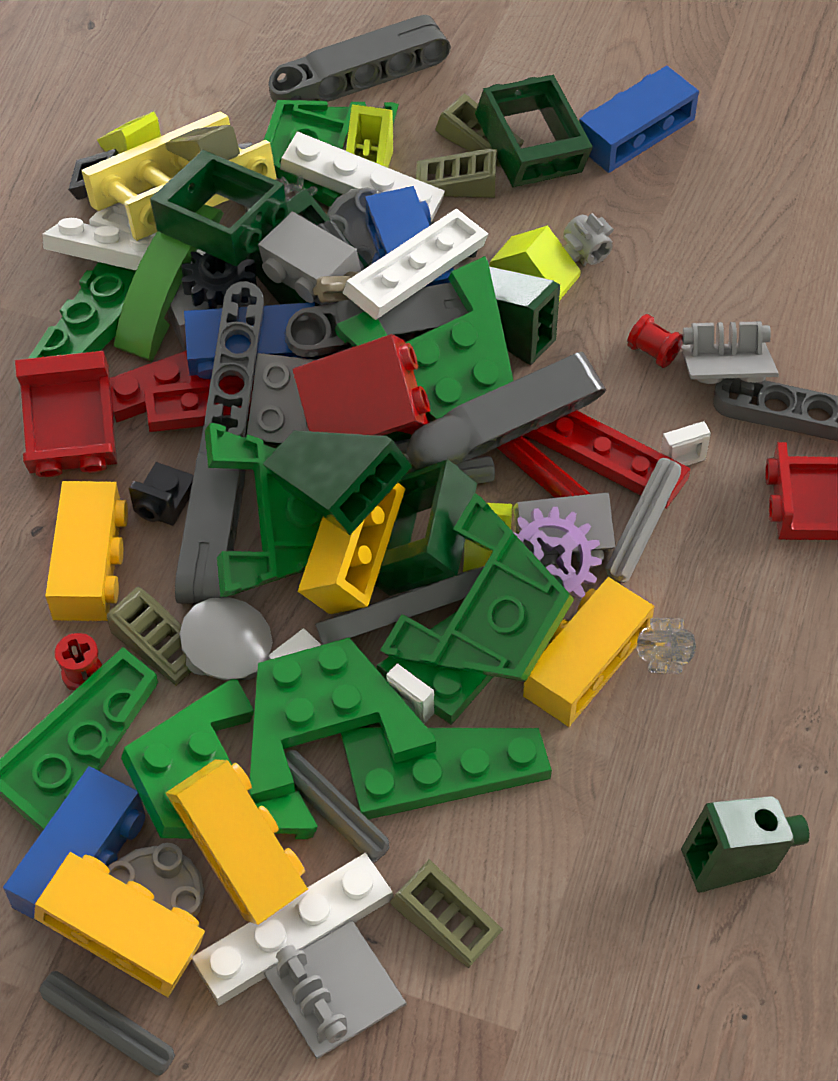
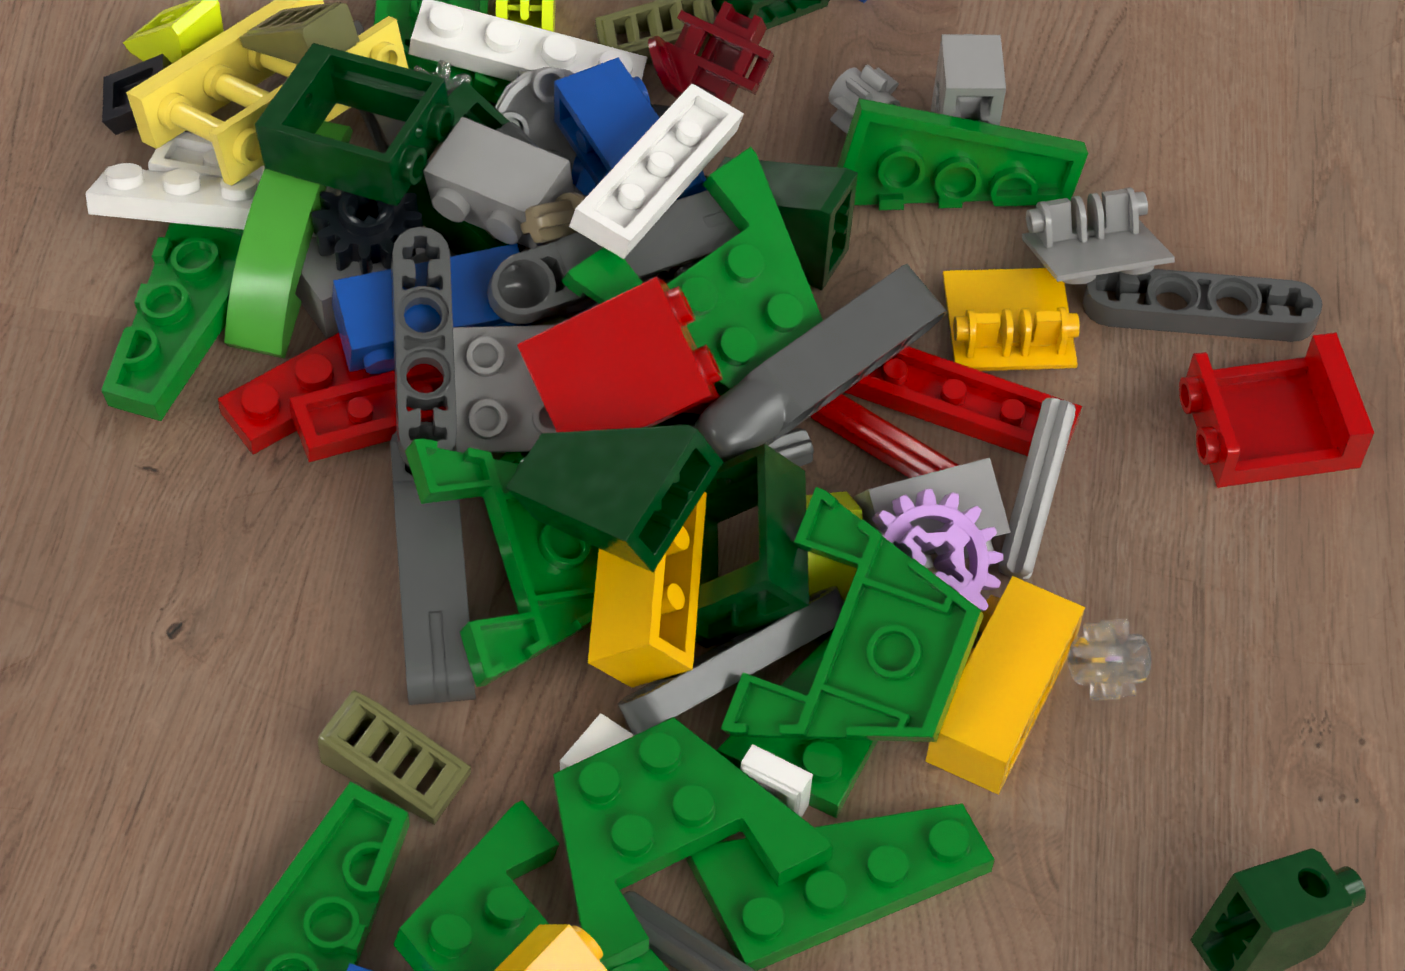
camera: 15 degrees left, 0 degrees up
red panel [15,351,117,477] -> none
yellow brick [45,481,128,621] -> none
red bush [55,633,102,690] -> none
black bracket [128,462,194,526] -> none
light grey dish [179,597,273,680] -> none
neon yellow slope [489,225,581,301] -> none
red bush [627,314,683,368] -> none
white tile [661,421,711,466] -> none
none -> dark red piece [648,1,774,105]
none -> green wing [837,98,1089,211]
none -> light grey brick [930,34,1006,125]
none -> yellow hinge [942,268,1080,371]

